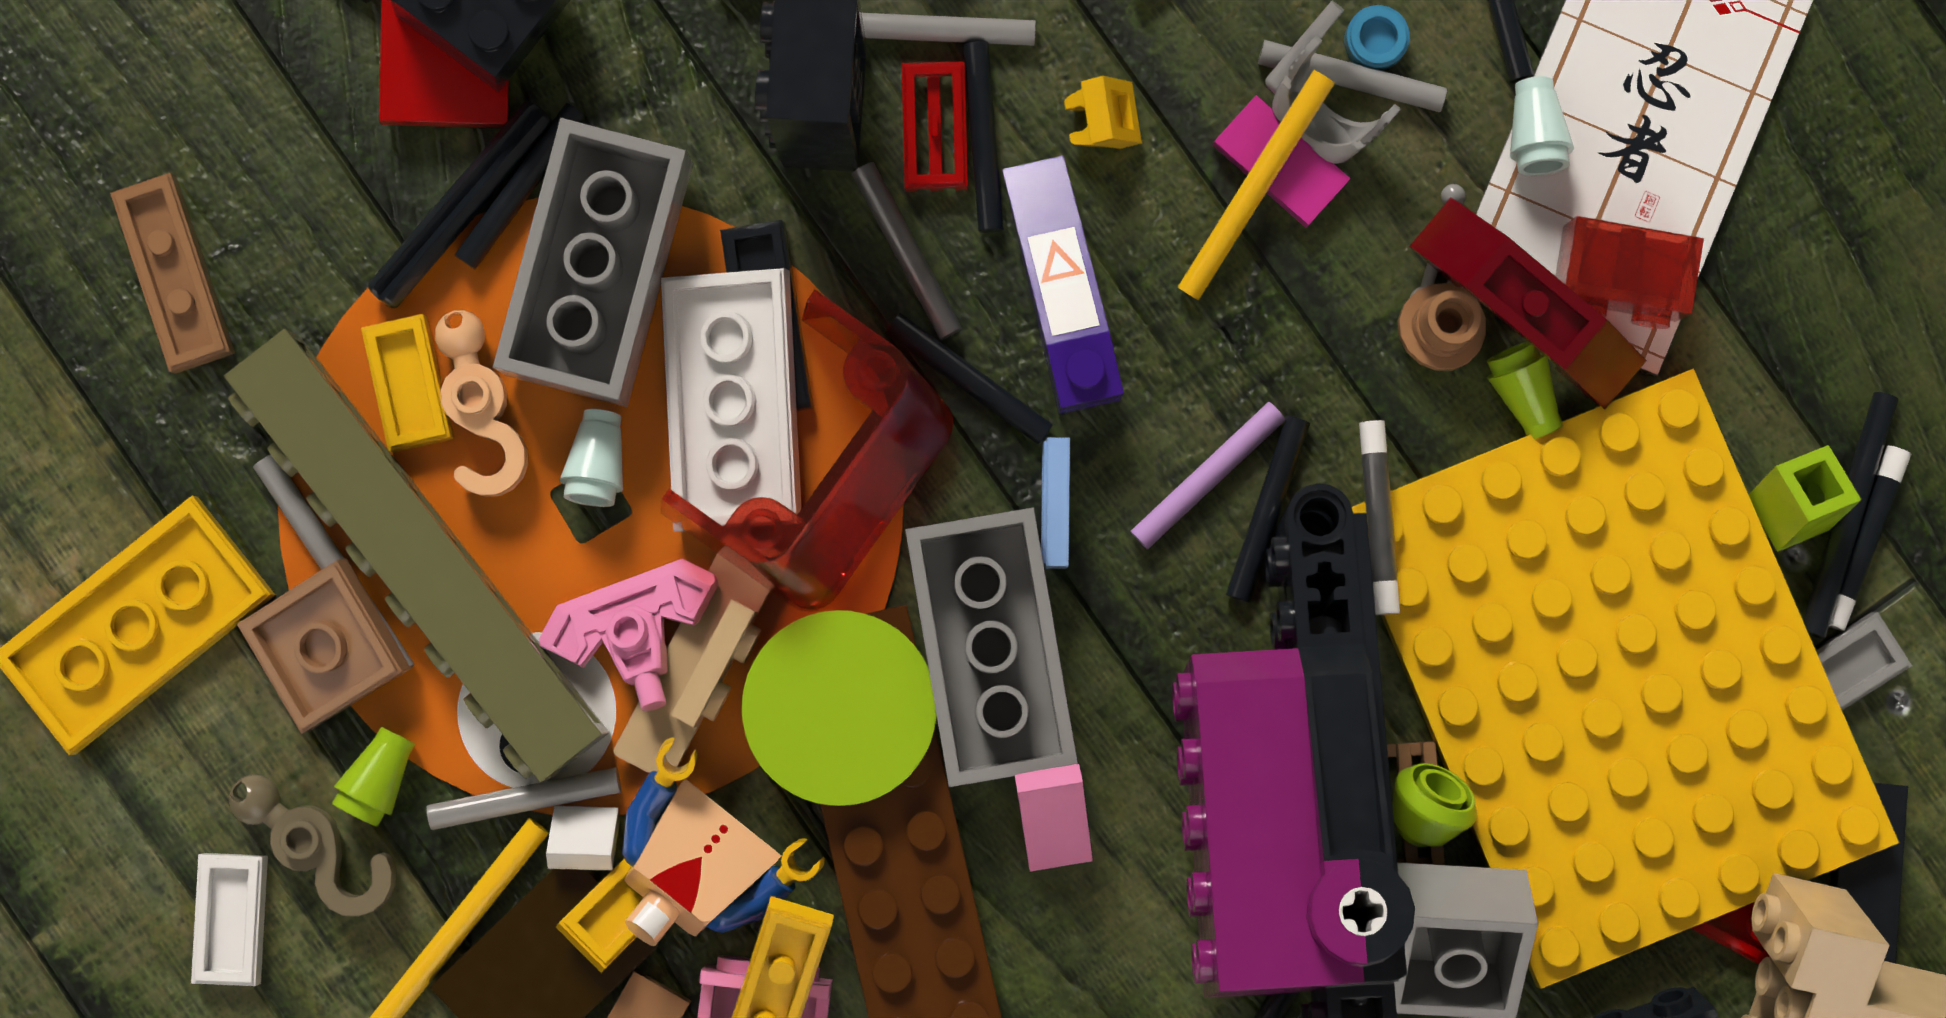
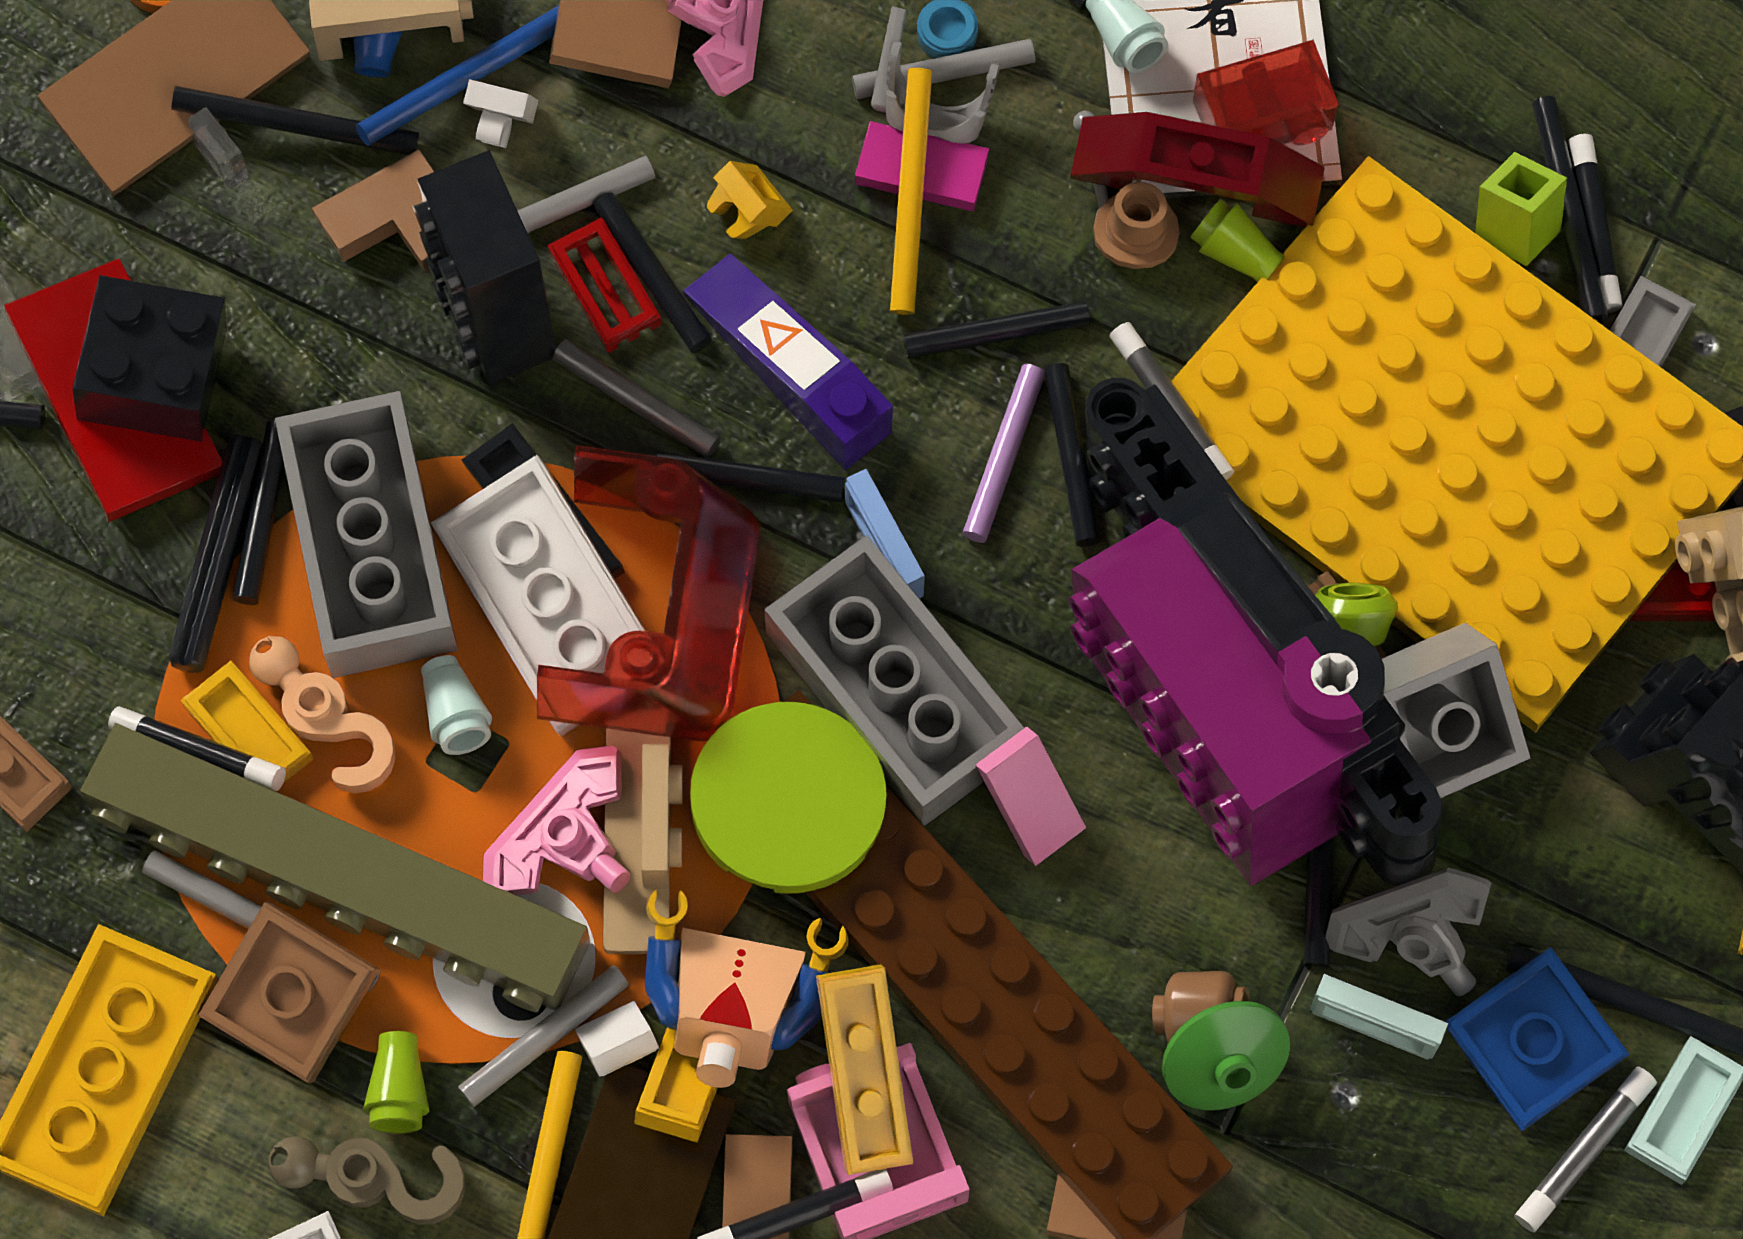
camera: 25 degrees left, 15 degrees down
none -> black bar [108,706,286,792]
none -> black piece [903,301,1090,359]

